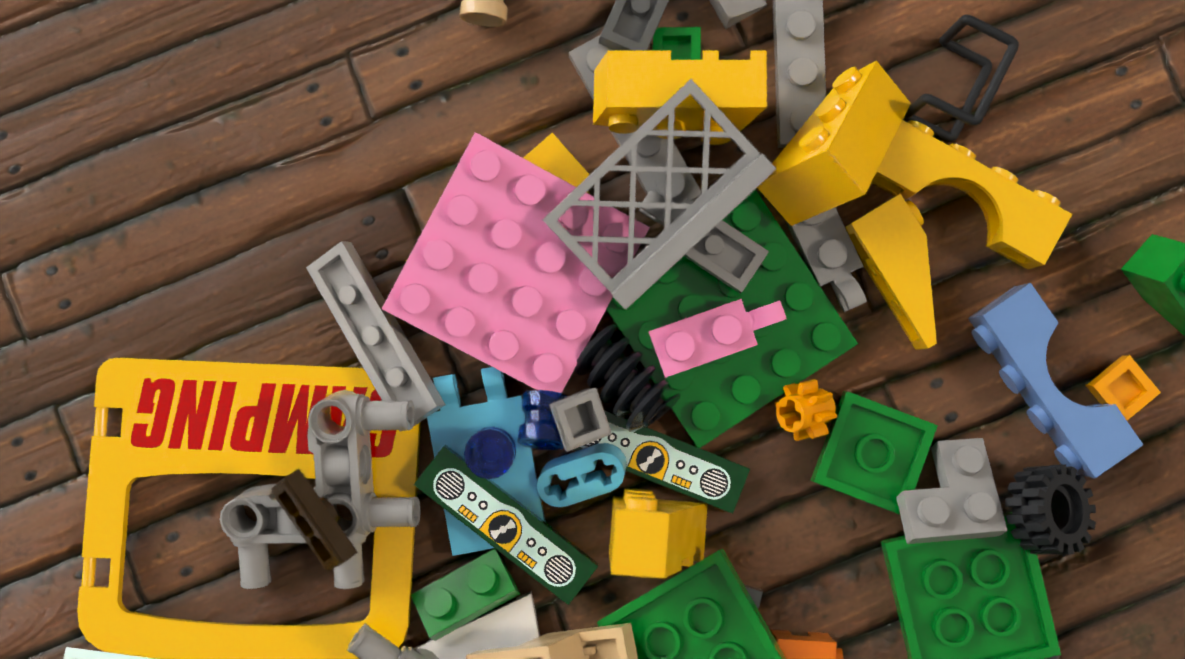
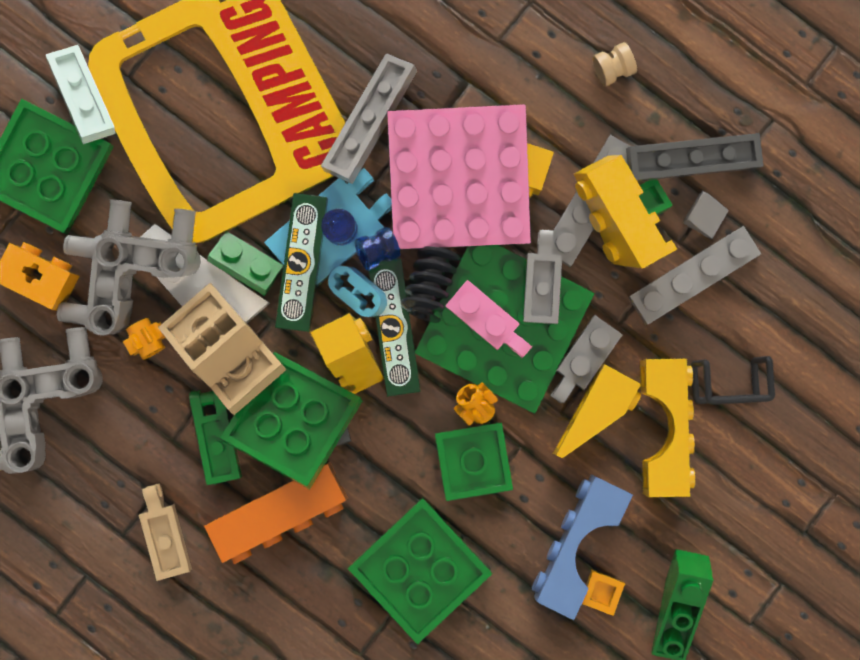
camera: 60 degrees right, 0 degrees up
light grey pin [220,390,420,589] -> none
dark brown plate [271,468,358,571] -> none
light grey fence [543,79,776,310] -> none
light grey slope [549,388,612,451] -> none
yellow wedge [757,60,911,226] -> none
light grey plate [896,438,1008,544] -> none
black tyre [1005,464,1096,555] -> none

